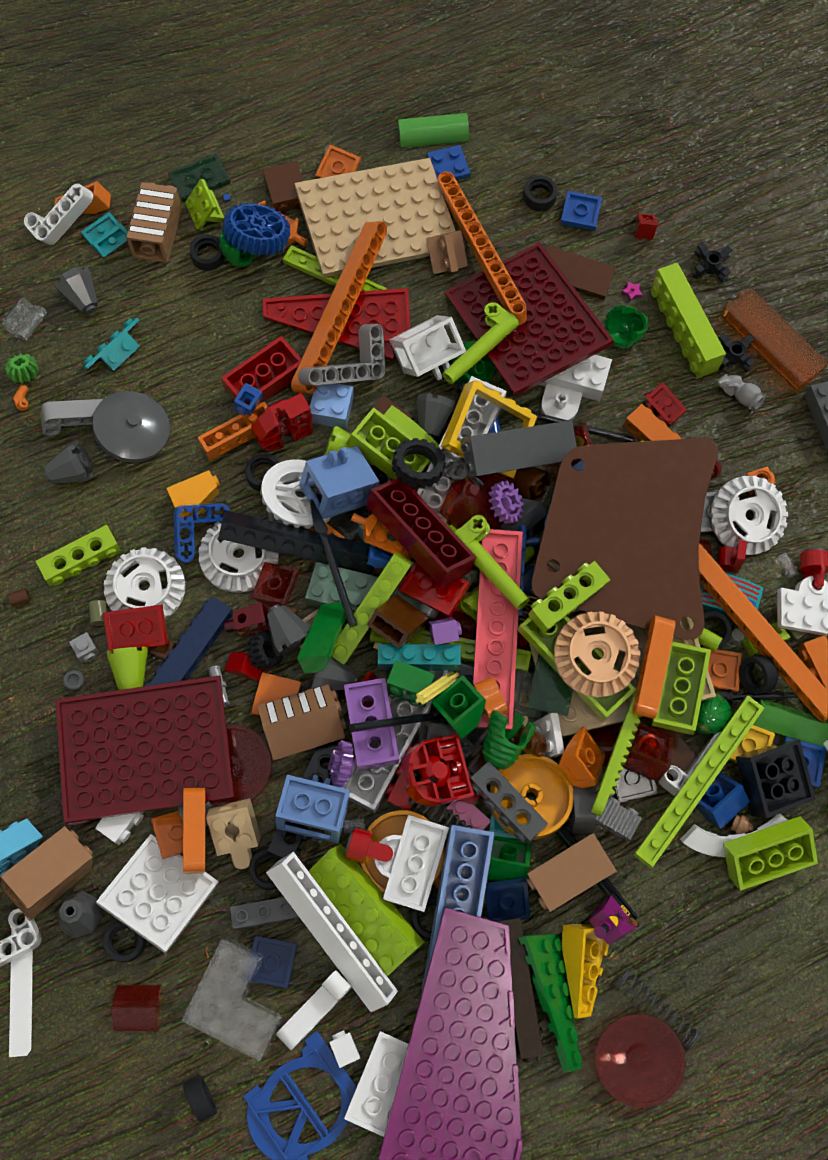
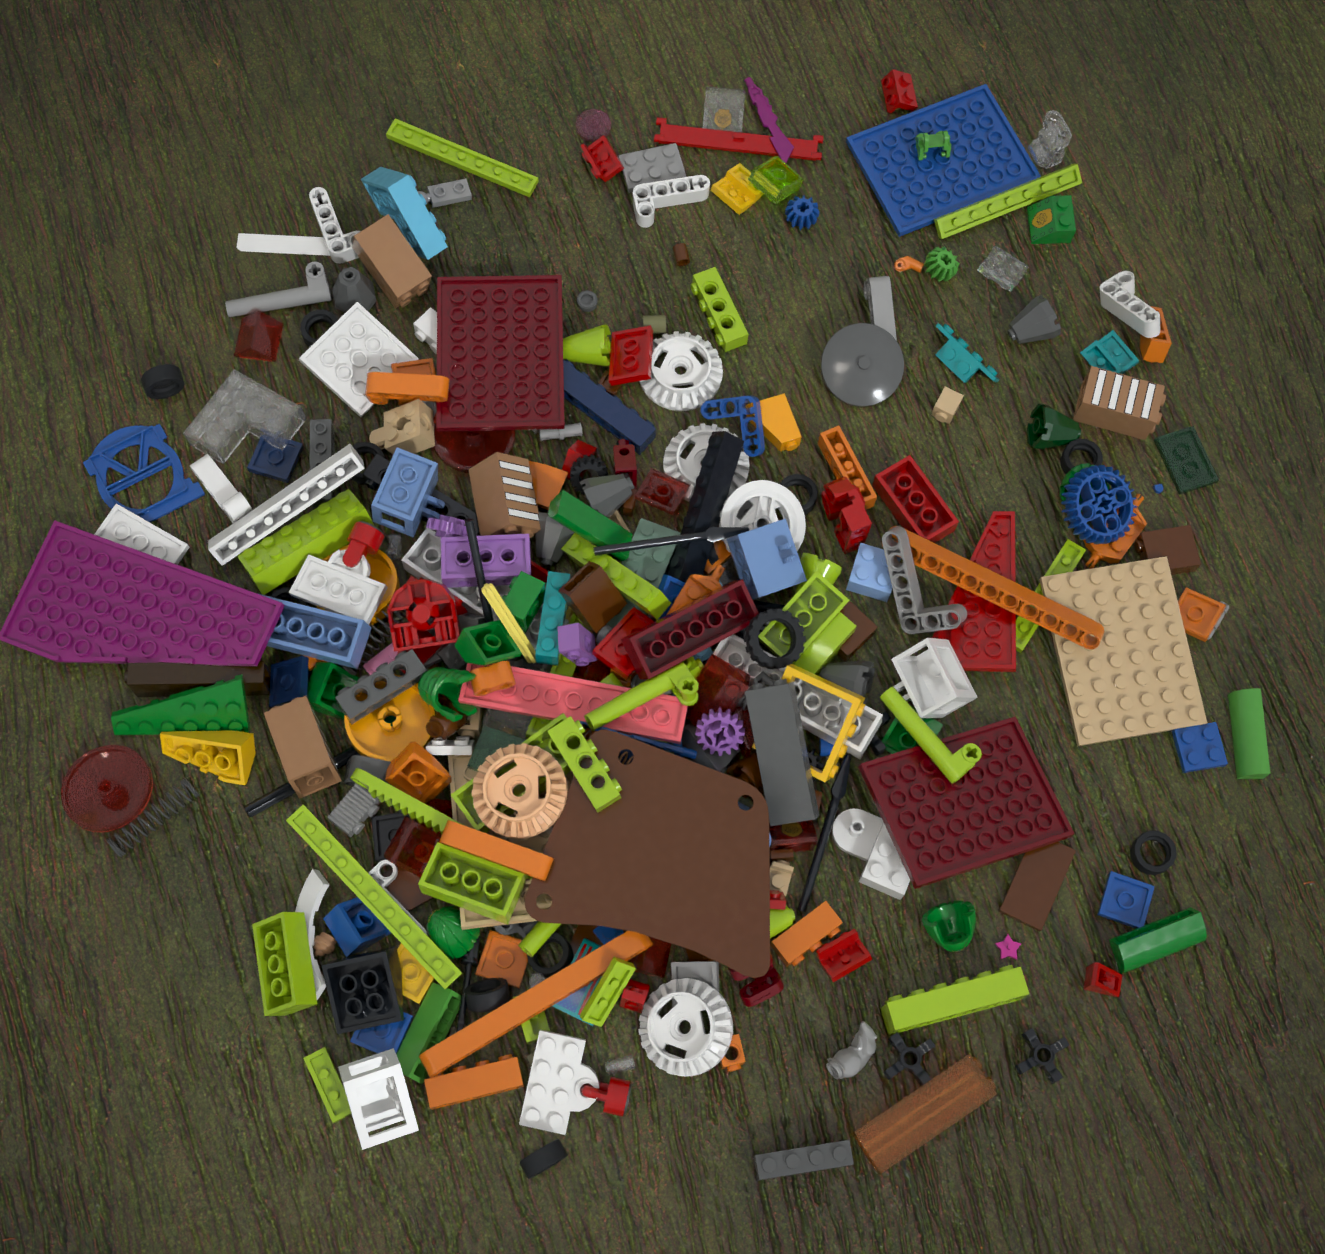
camera: 95 degrees right, 0 degrees up
dark grey cone [44,440,95,484] -> none
light grey bracket [69,632,100,663] -> none
lime bracket [185,179,224,230] -> none
blue brick [234,383,263,416] -> none
white brick [329,1030,361,1068] -> none
medium nougat bracket [426,230,468,274] -> none
orange beam [438,172,527,325] -> none
magenta torso [589,893,640,945] -> none
none -> light grey axle [225,262,332,317]
none -> lime plate [579,957,636,1027]
none -> tan brick [931,386,964,424]
none -> dark green cone [1027,403,1081,449]
none -> green brick [1109,907,1207,974]

